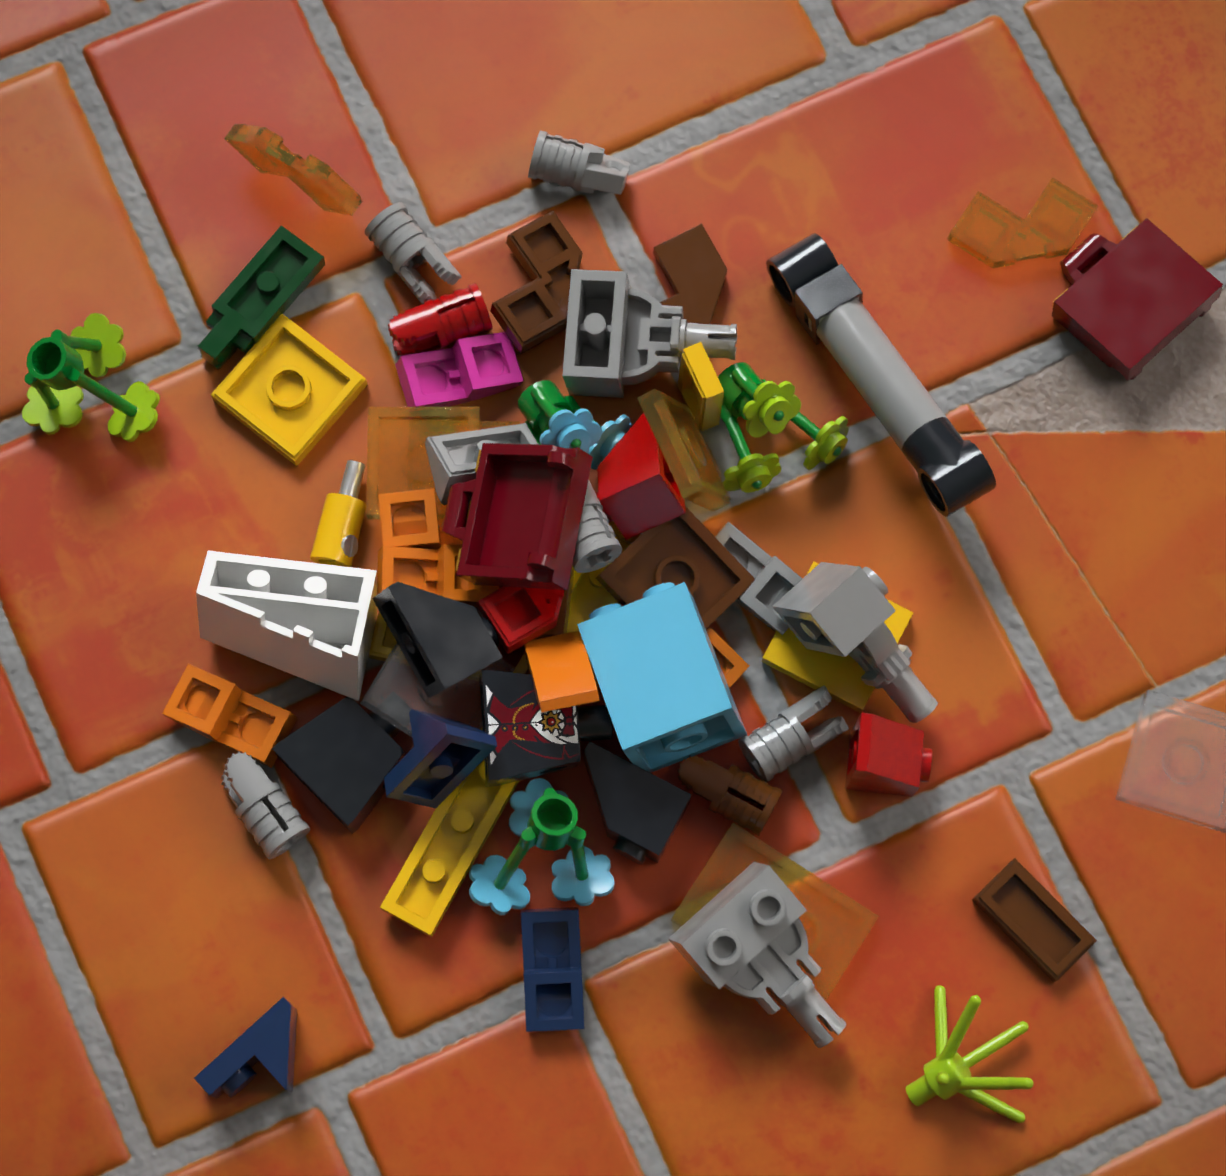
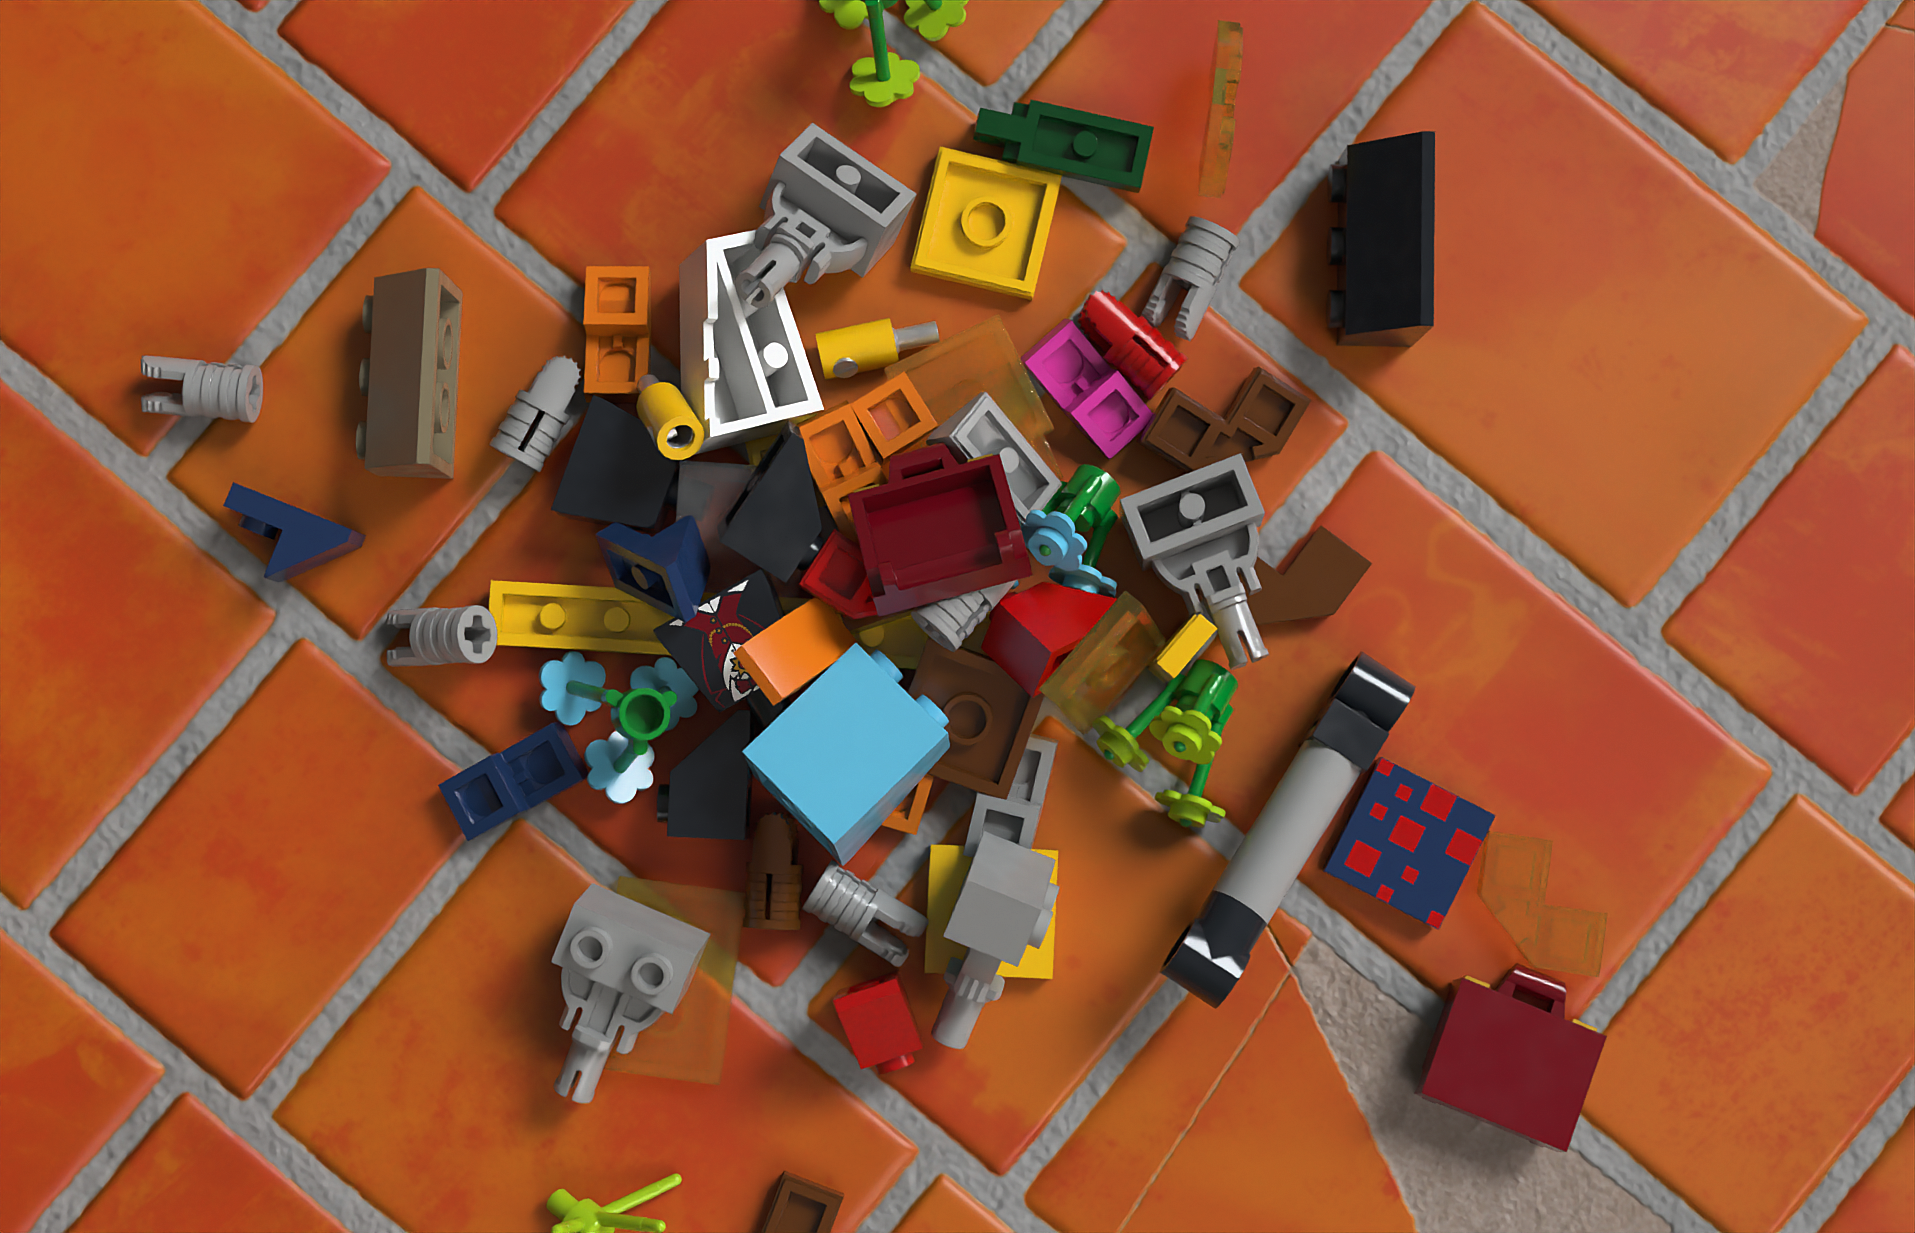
camera: 65 degrees right, 10 degrees up
light grey hinge [528,130,630,194] -> none
none -> light grey hinge [140,355,263,423]
none -> dark tan slope [356,268,463,479]
none -> light grey hinge [387,605,497,667]
none -> yellow piece [636,374,705,460]
none -> light grey brick [735,123,917,309]
none -> dark blue tile [1322,757,1496,930]
none -> black slope [1326,131,1435,347]

